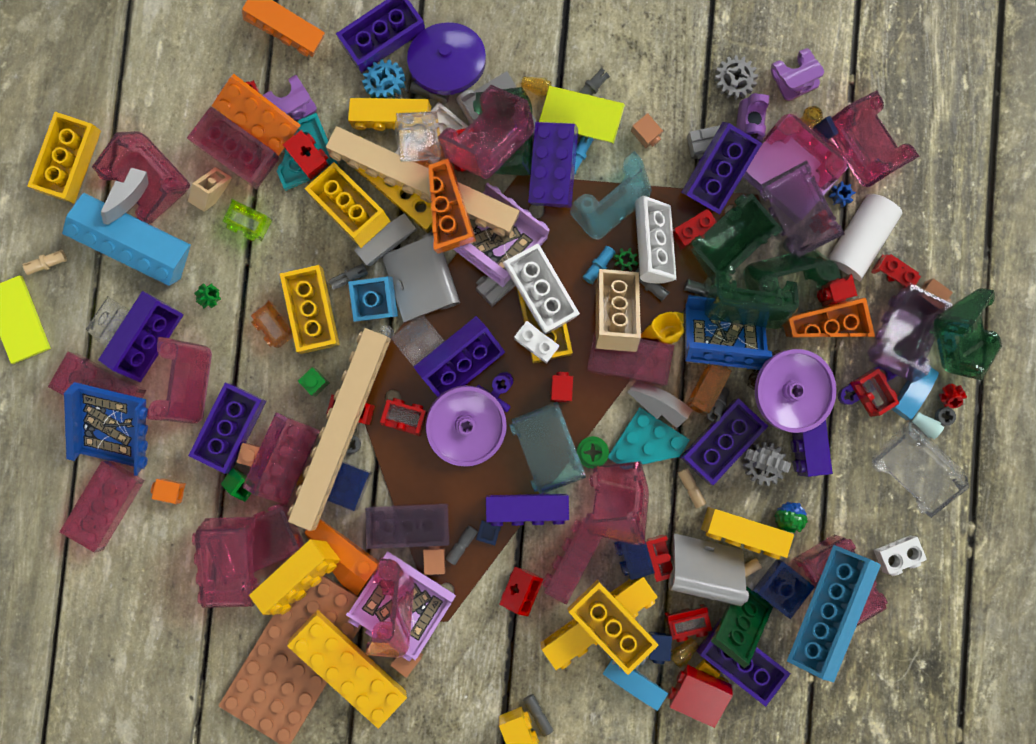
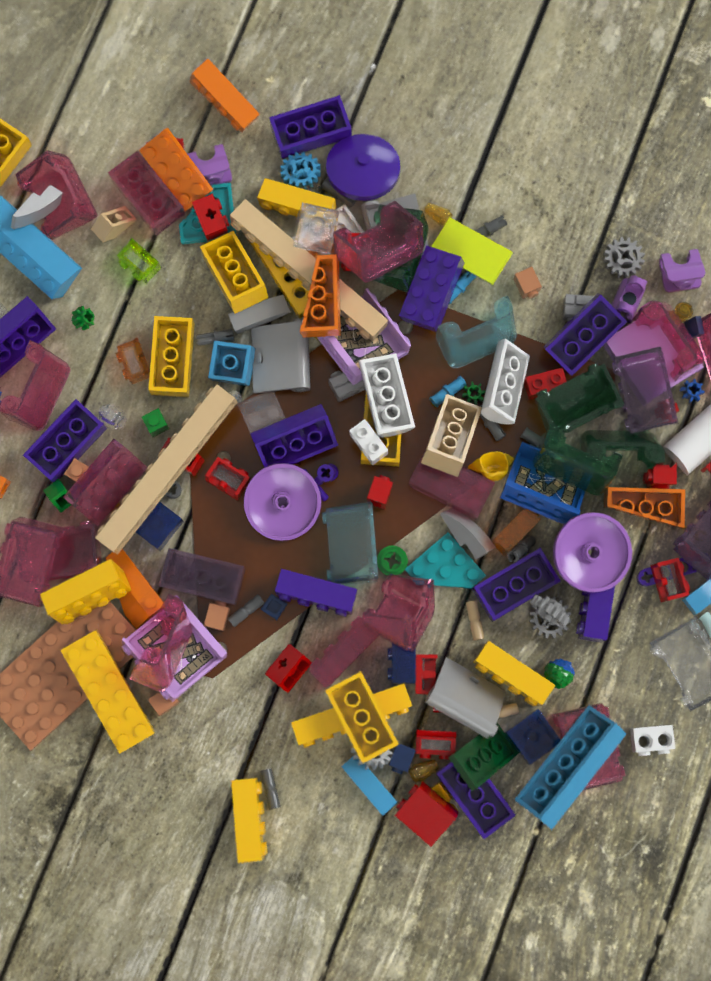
camera: 20 degrees right, 5 degrees down
none -> clear head [98,403,127,431]

